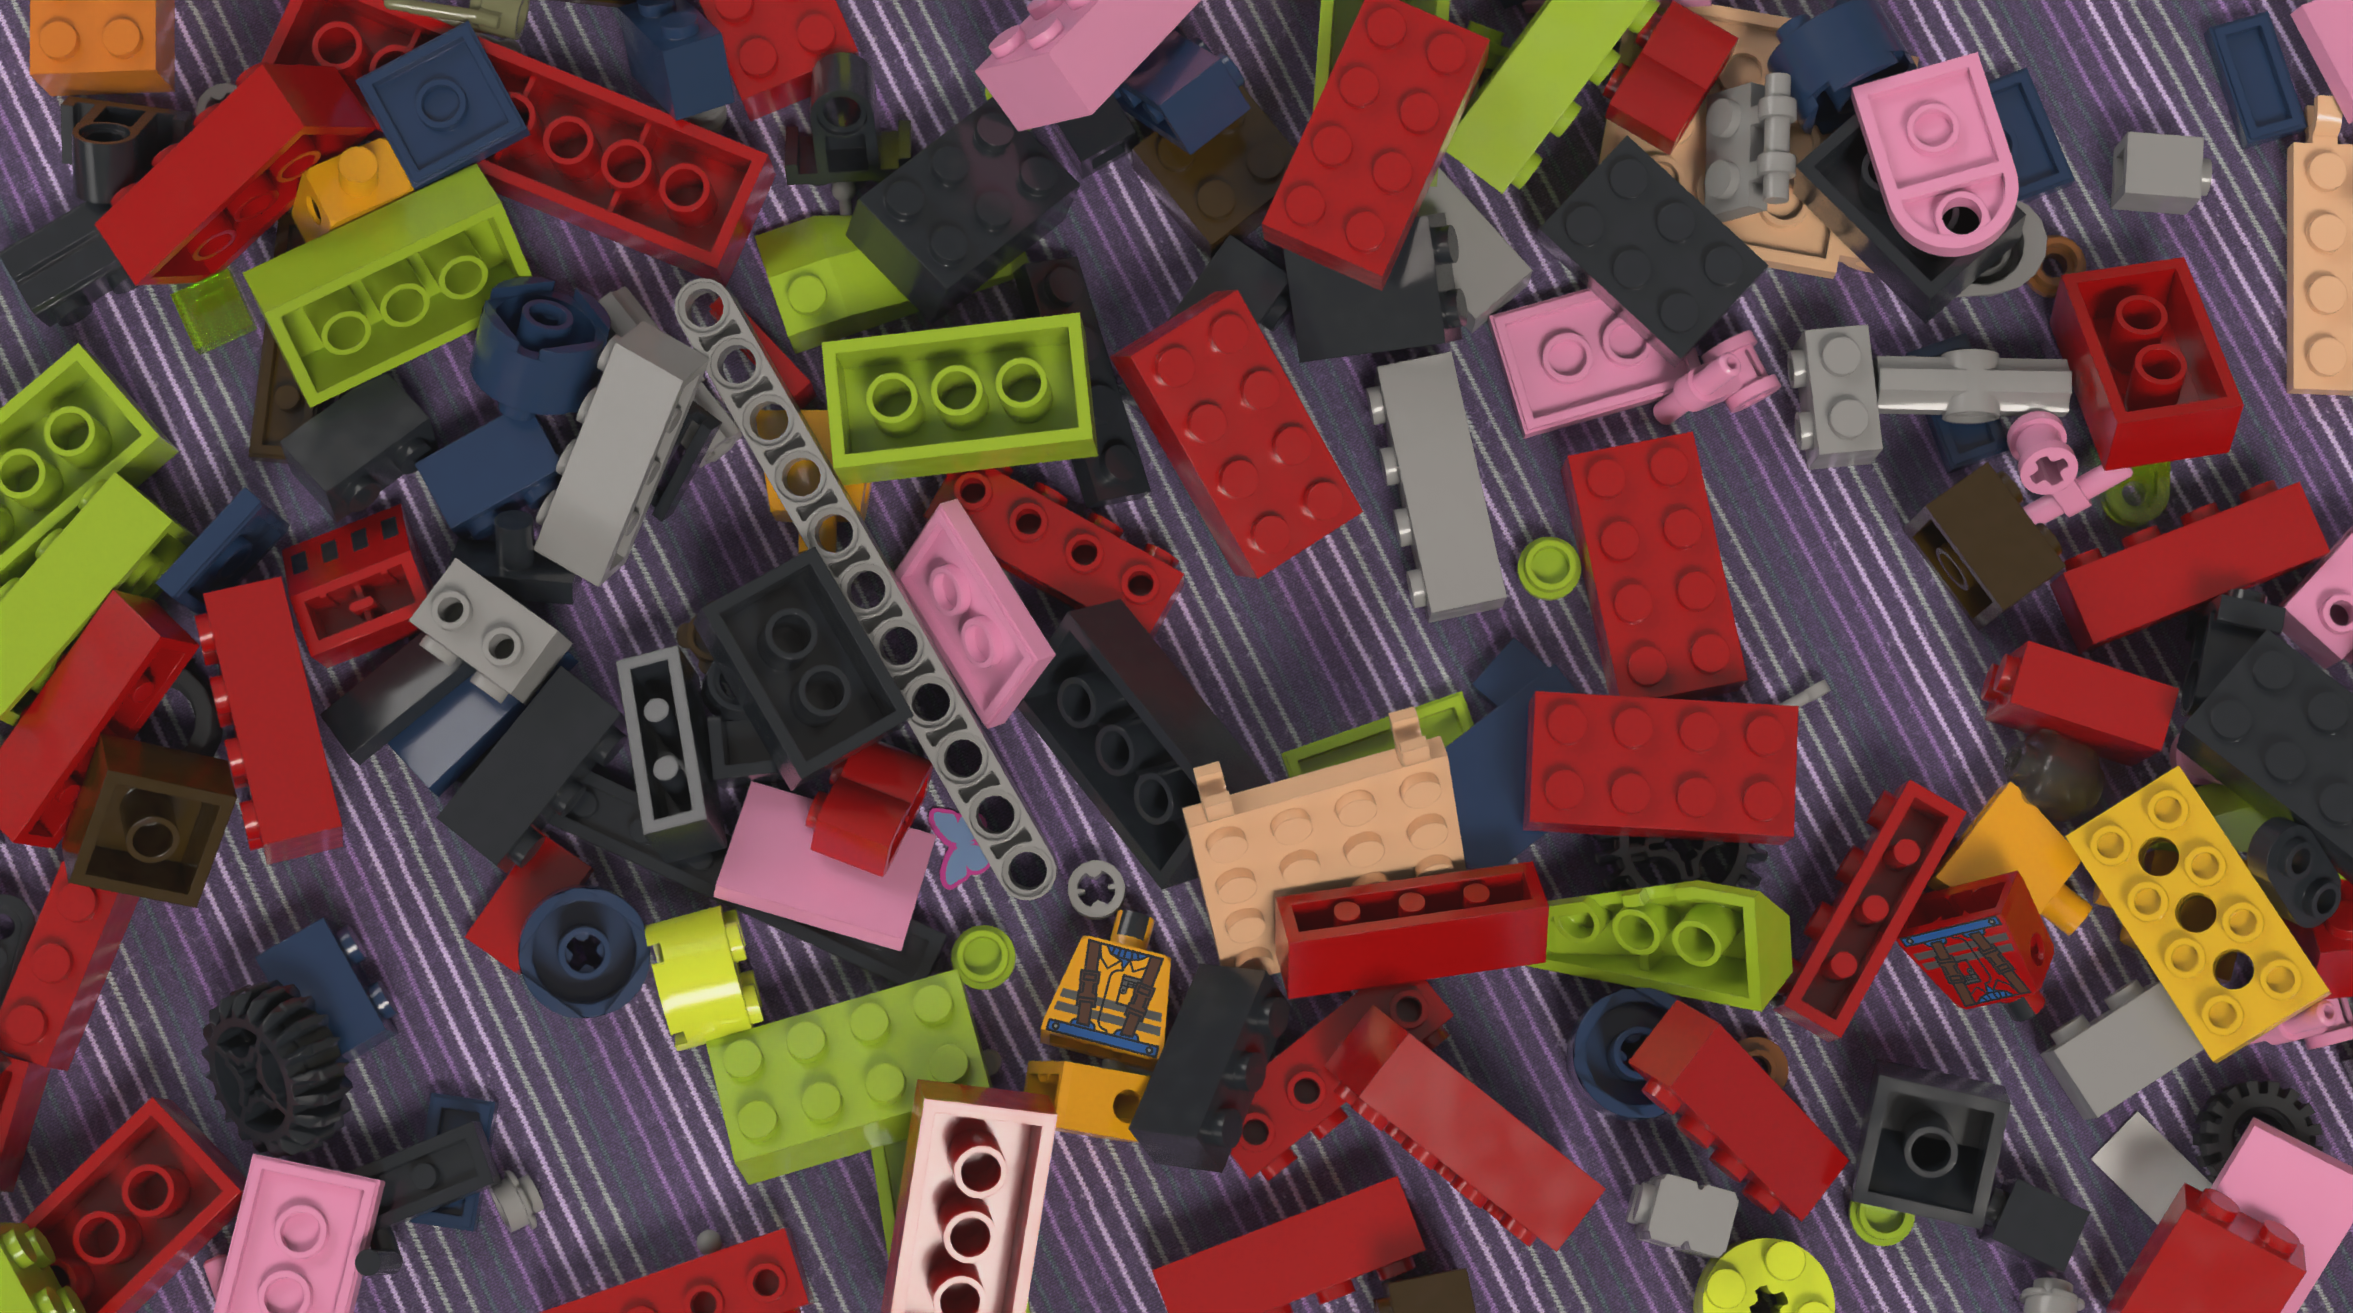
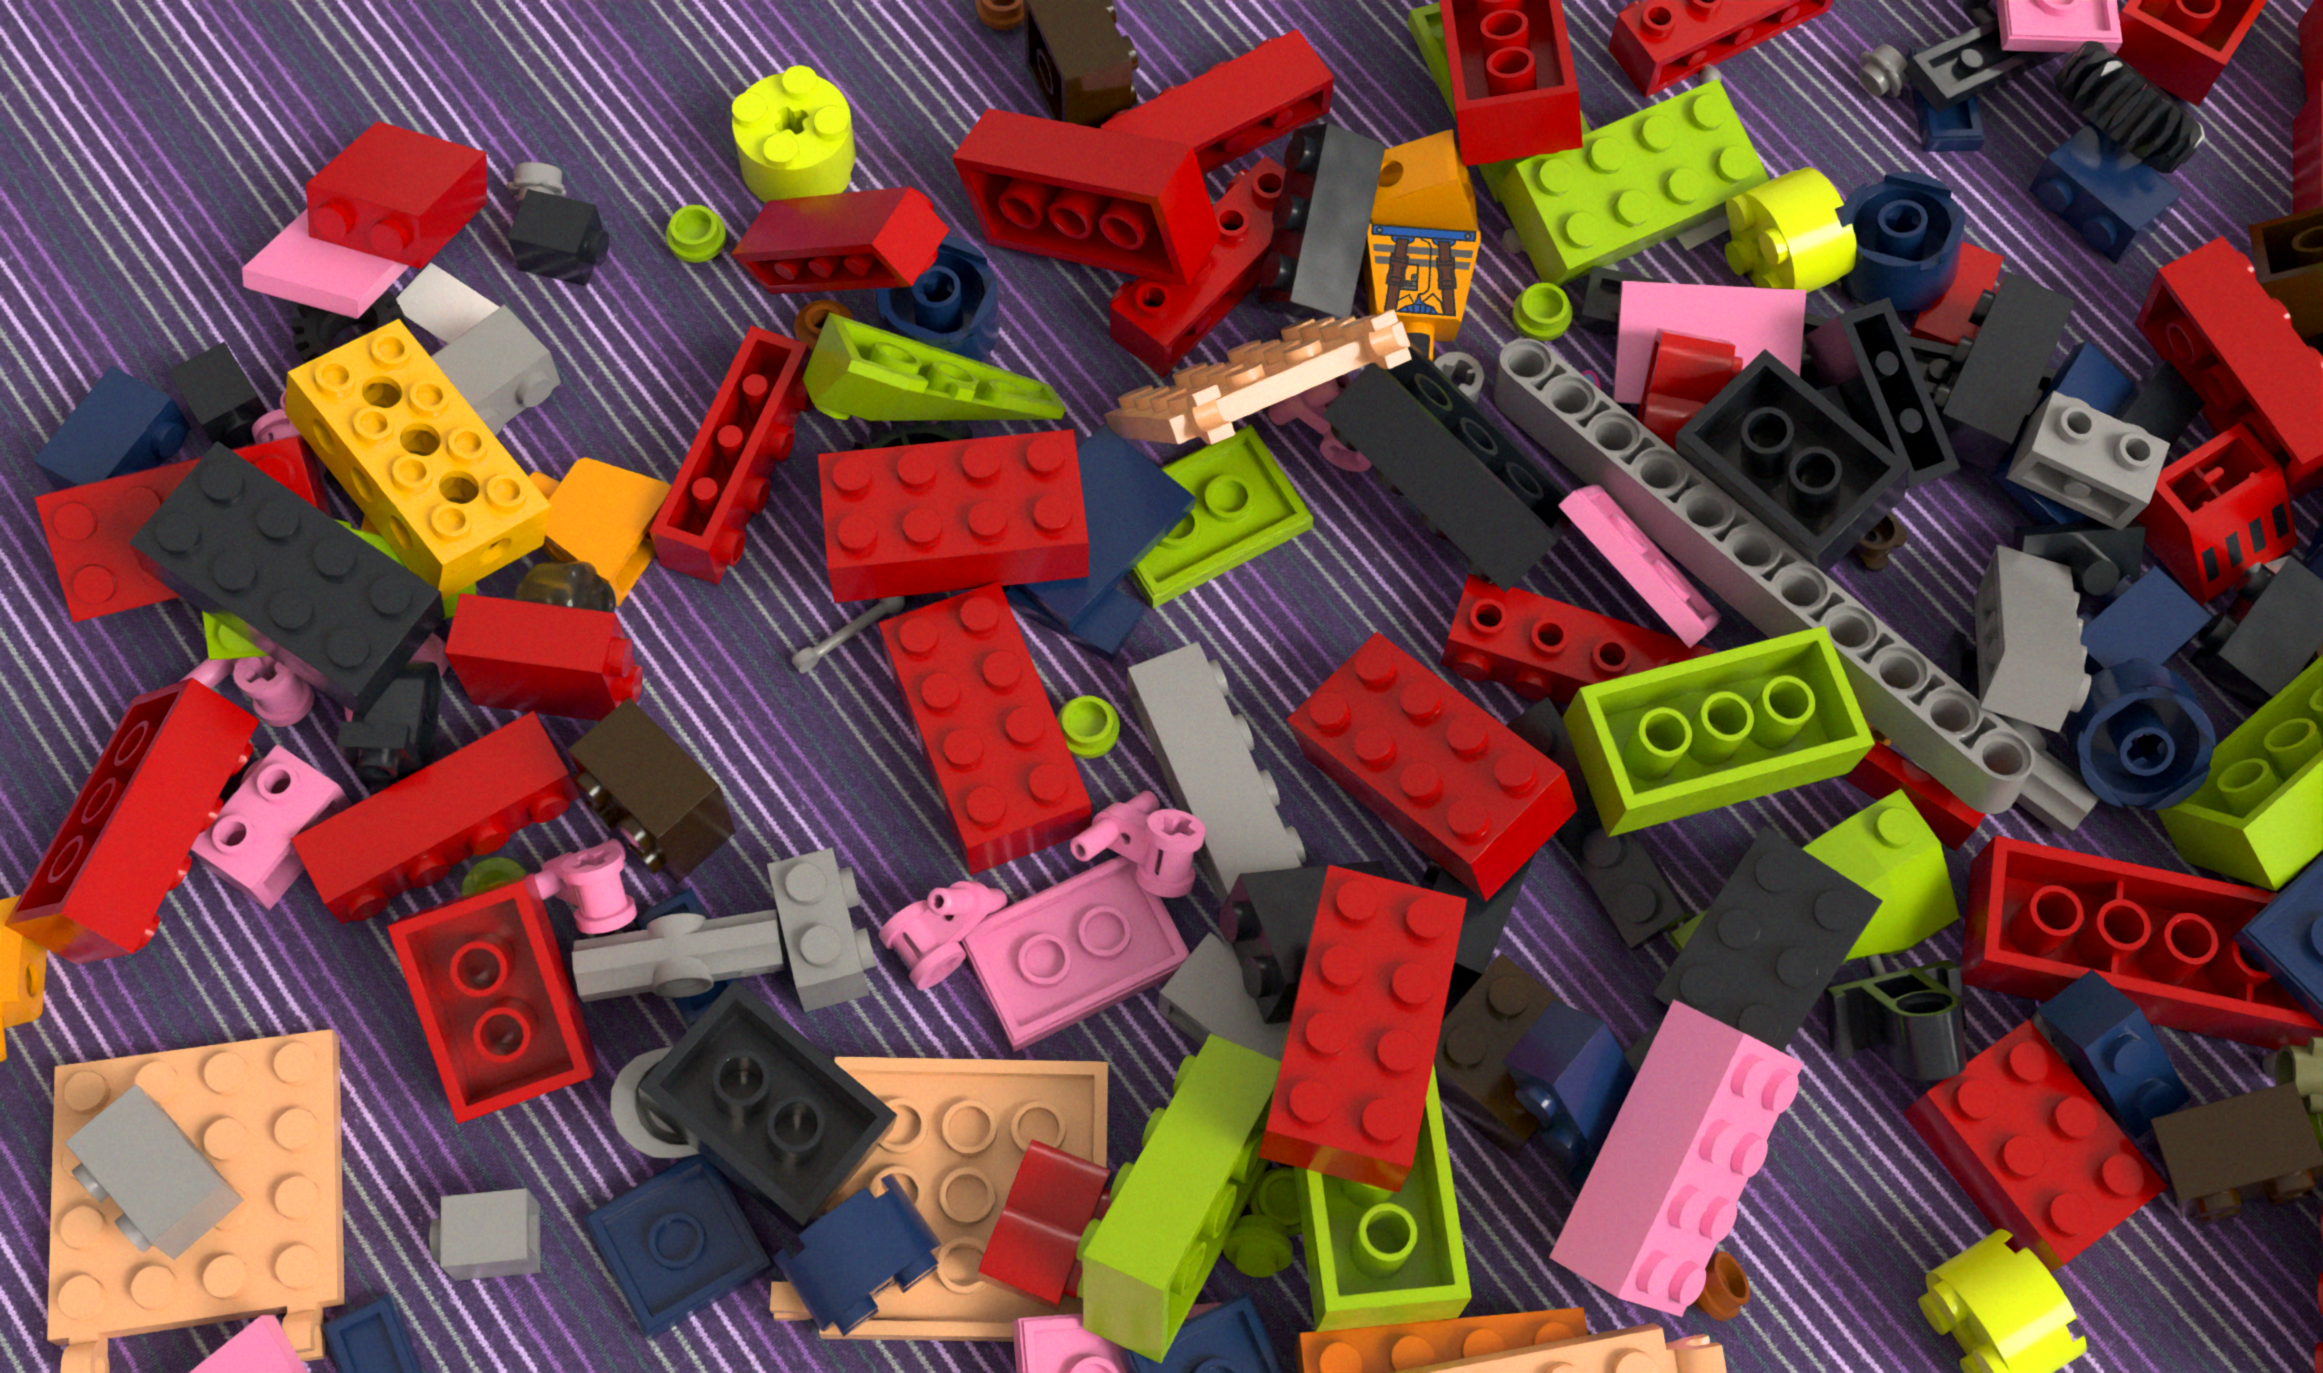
camera: 165 degrees right, 15 degrees down
red brick [1275,861,1549,999] -> none
black brick [1536,135,1769,368] -> none
light grey brick [1625,1174,1739,1258] -> none
light grey plate [1704,73,1797,222] -> none
bright pink tile [1851,52,2019,257] -> none
black slope [1851,1059,2011,1229] -> none
red torso [1896,870,2054,1022] -> none
dark orange plate [2026,235,2086,298] -> none
black plate [2247,816,2341,928] -> none
none -> bright pink piece [1070,791,1206,898]

